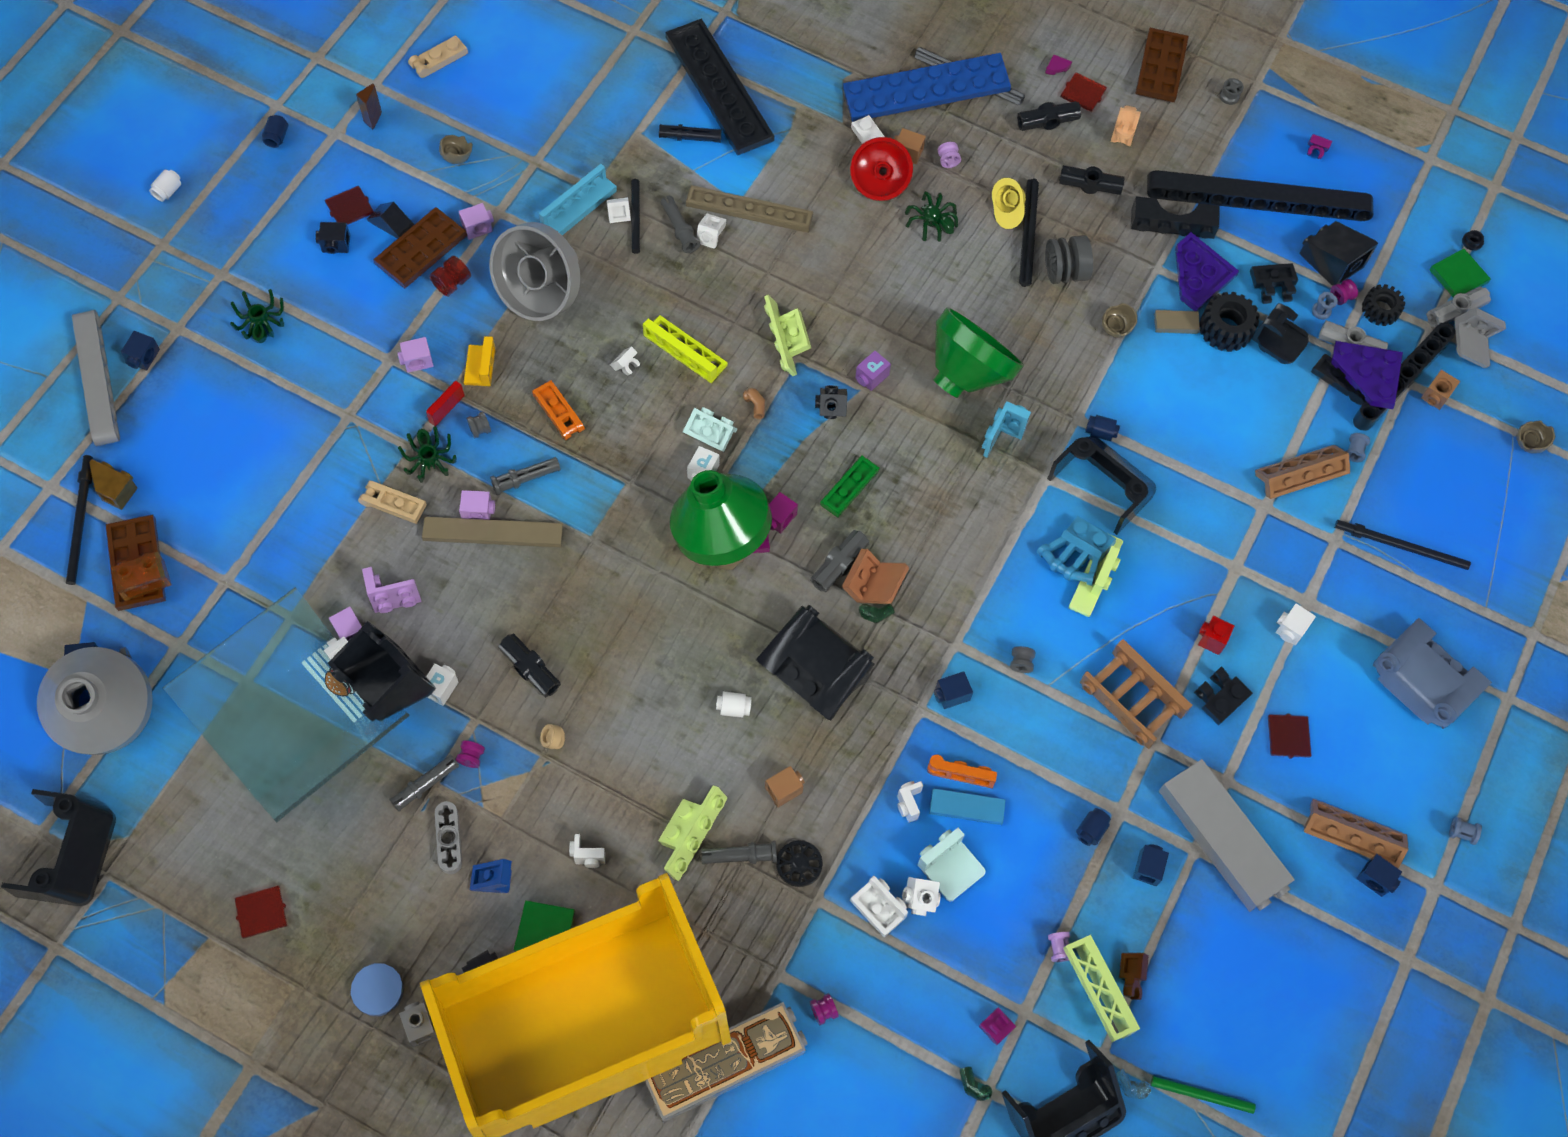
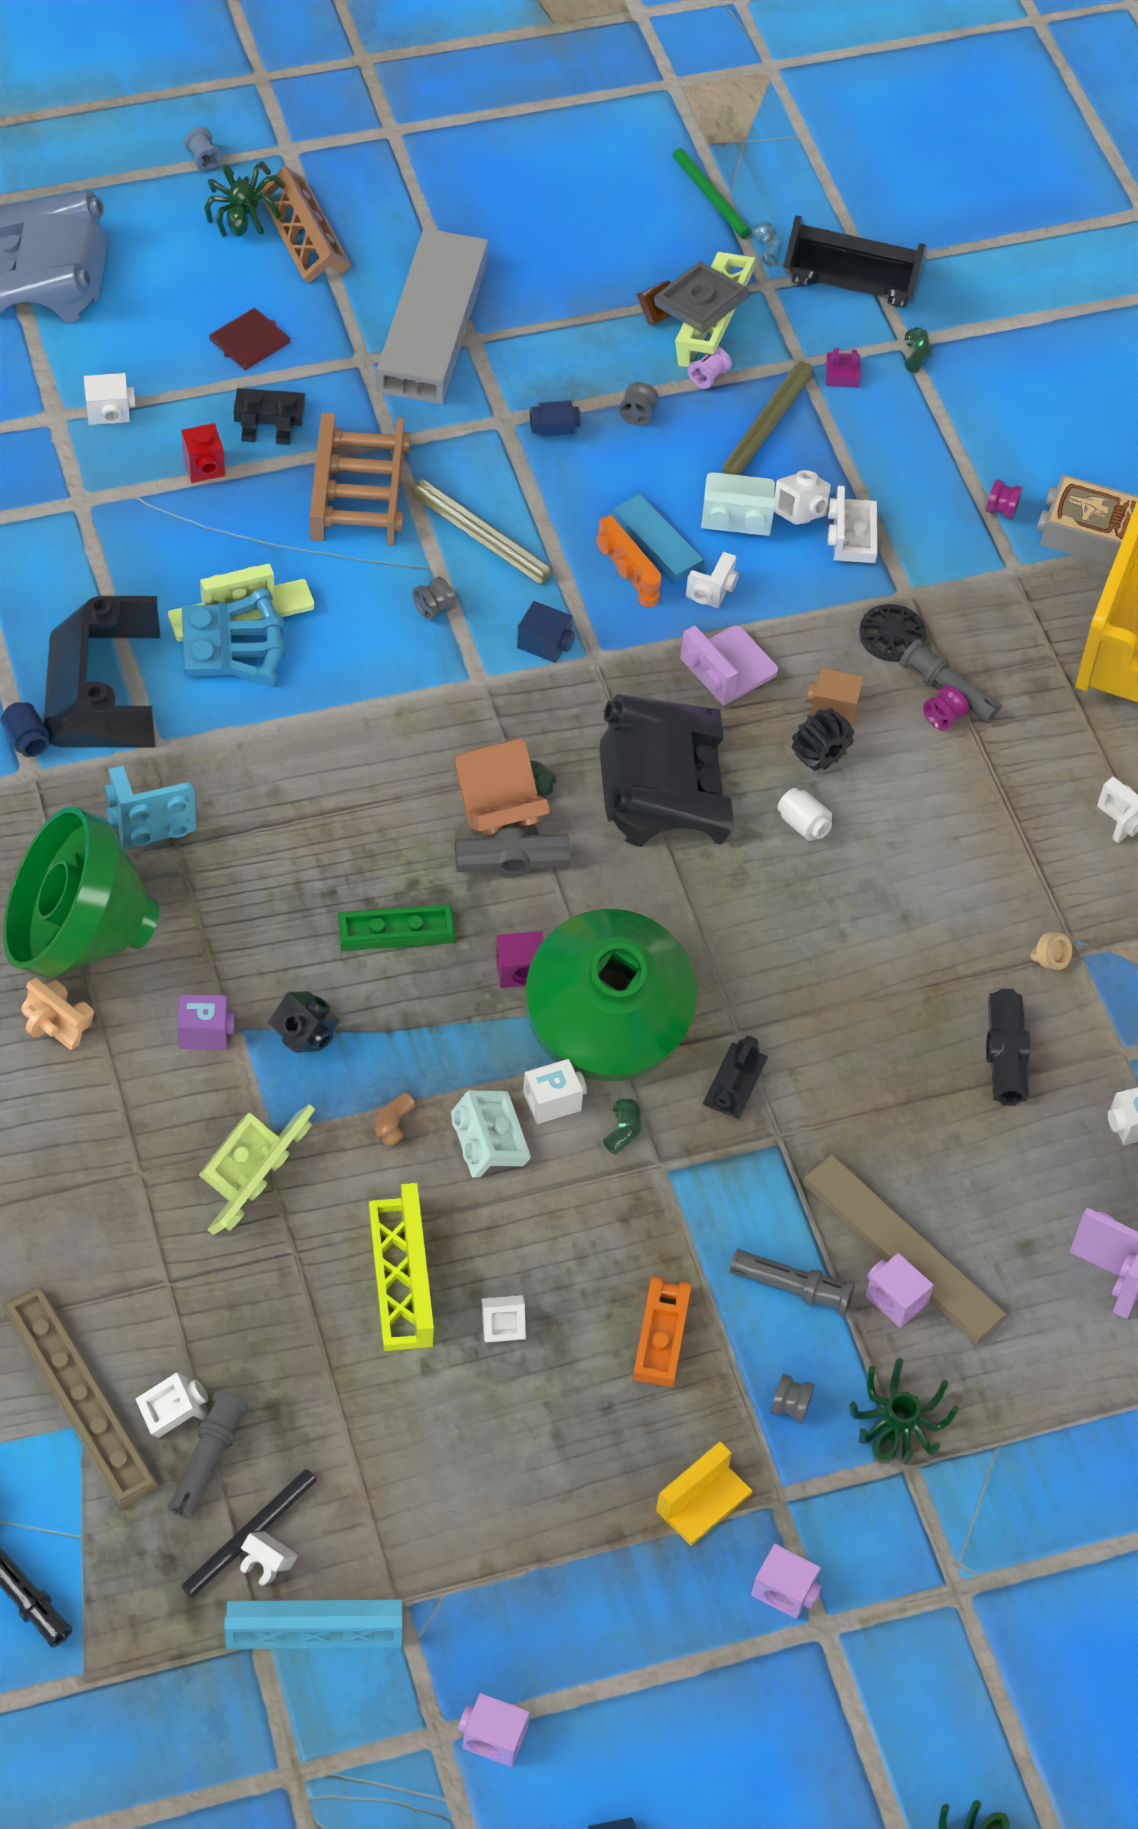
camera: 135 degrees left, 10 degrees down
tan plate [358,481,427,524] -> none
reddish brown plate [373,207,467,289] -> none
red tile [426,381,465,427] -> none
clear red wheel [430,256,471,297] -> none
light grey cone [490,222,580,321] -> none
yellowish green bracket [658,785,727,881] -> none
dark blue brick [1133,844,1169,886] -> none
dark blue brick [1356,854,1402,897] -> none
none -> light nougat hips [21,978,94,1050]
none -> dark green animal [204,161,285,237]
none -> axle [413,479,552,584]
none -> clear green arm [603,1098,641,1155]
none -> dark grey wheel [619,382,659,426]
none -> dark grey tile [654,261,749,333]
none -> lavender bracket [680,626,778,706]
none -> black hinge [703,1036,768,1119]
none -> olive axle [722,361,813,475]
none -> black gear [791,708,855,771]
none -> magenta wheel [923,685,969,731]

